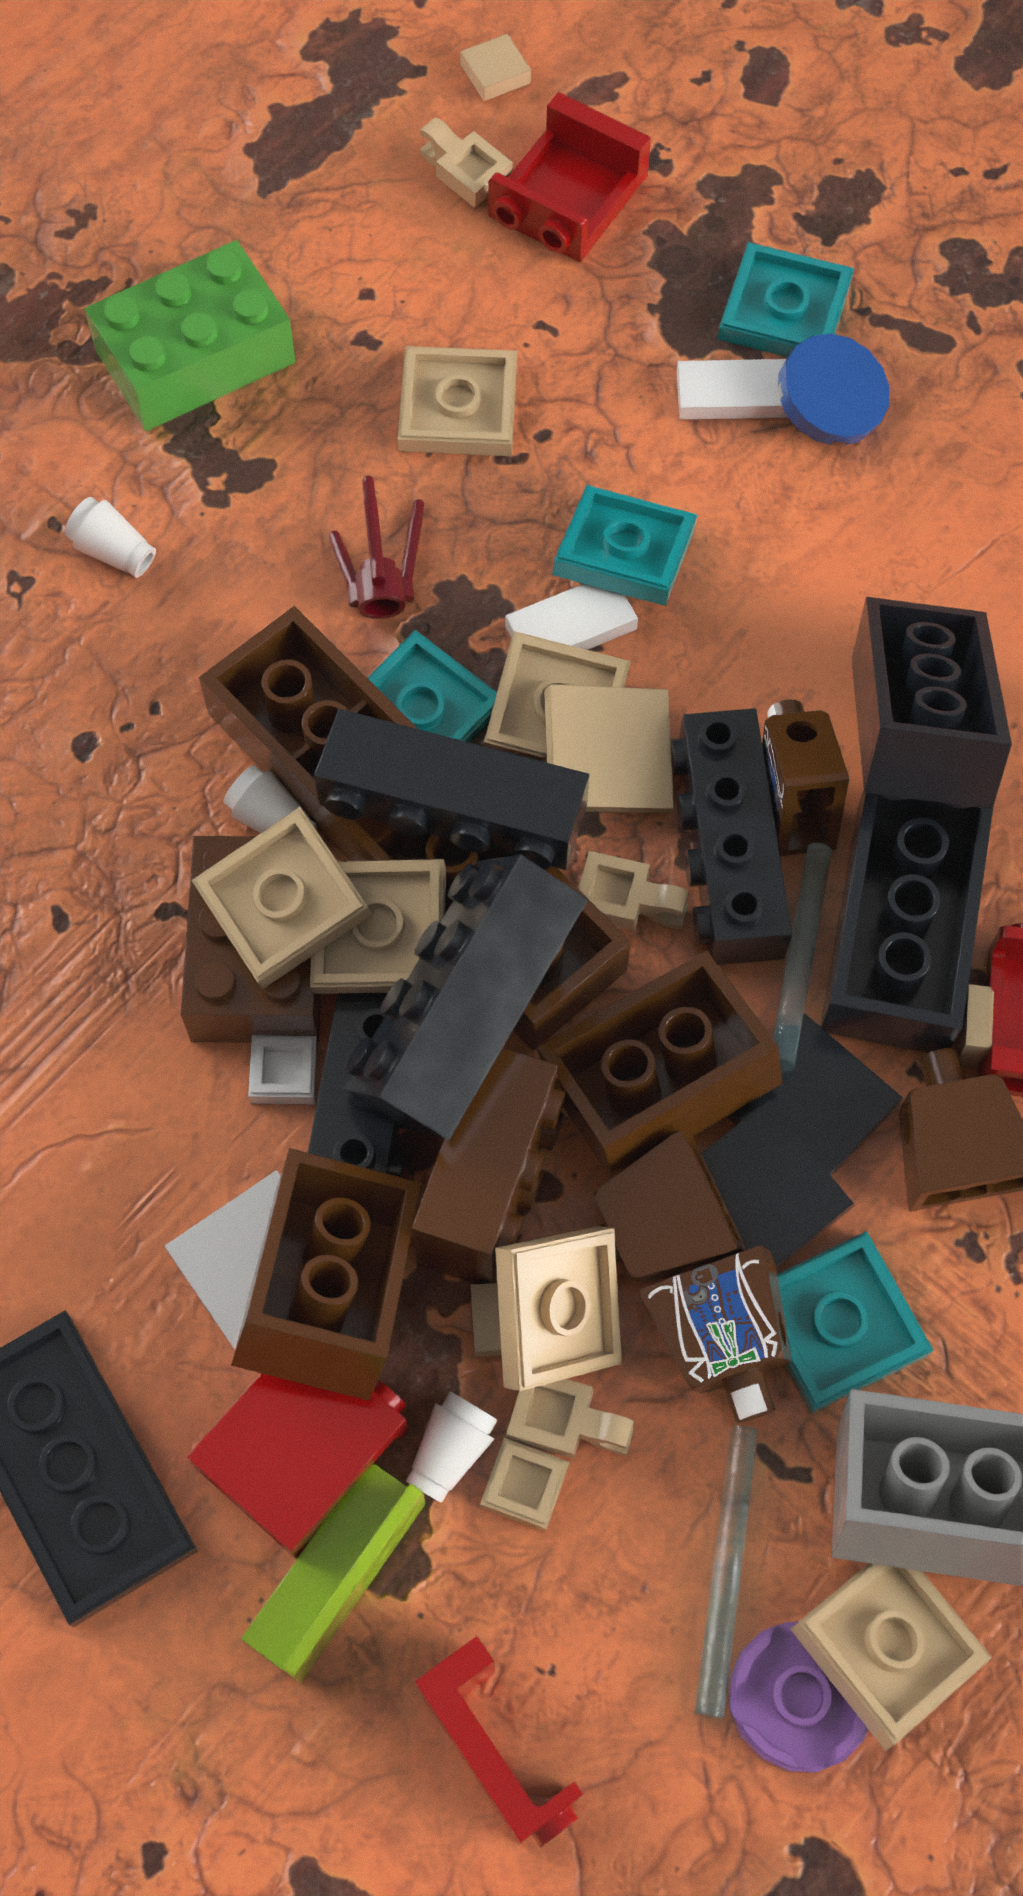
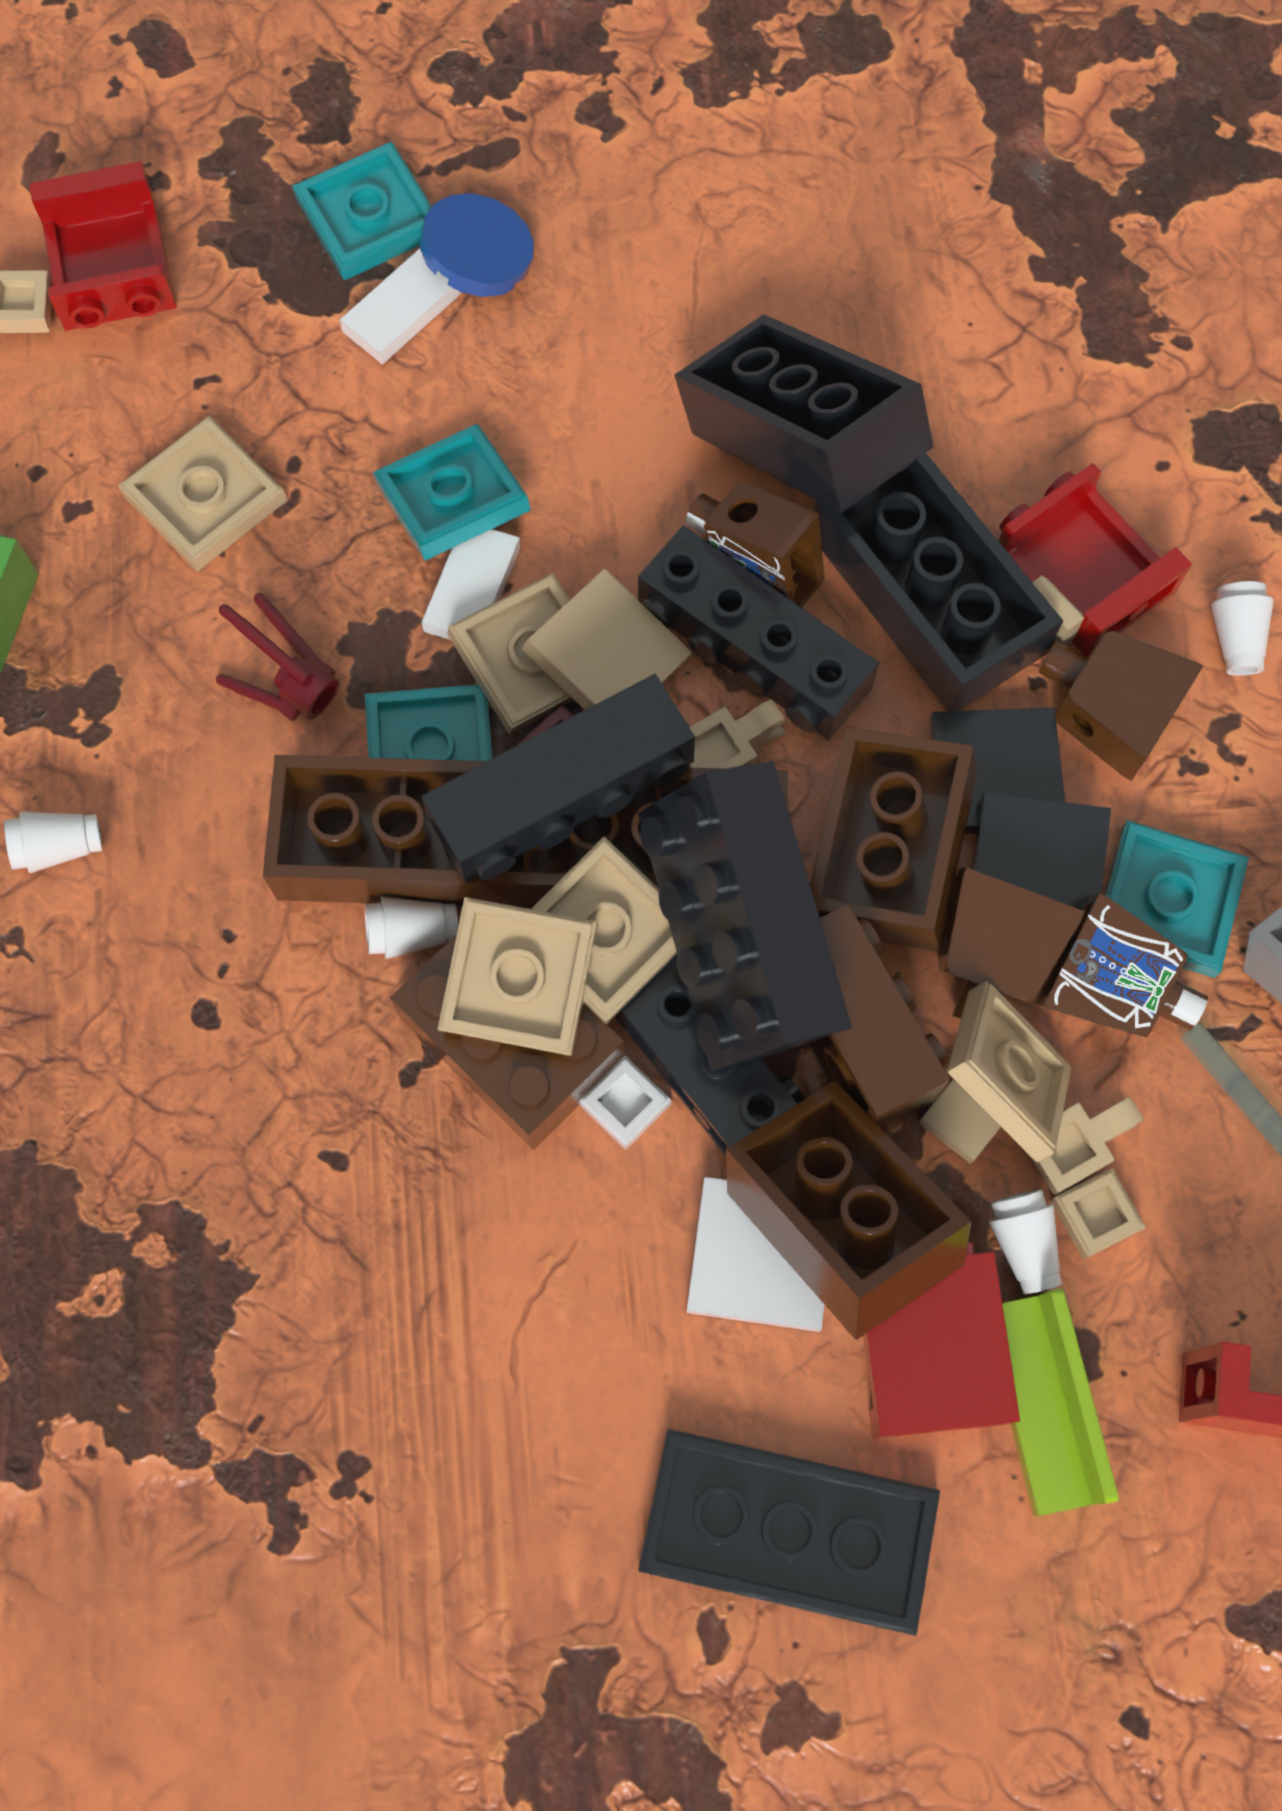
camera: 45 degrees left, 5 degrees up
clear light blue bar [773,843,832,1072] -> none

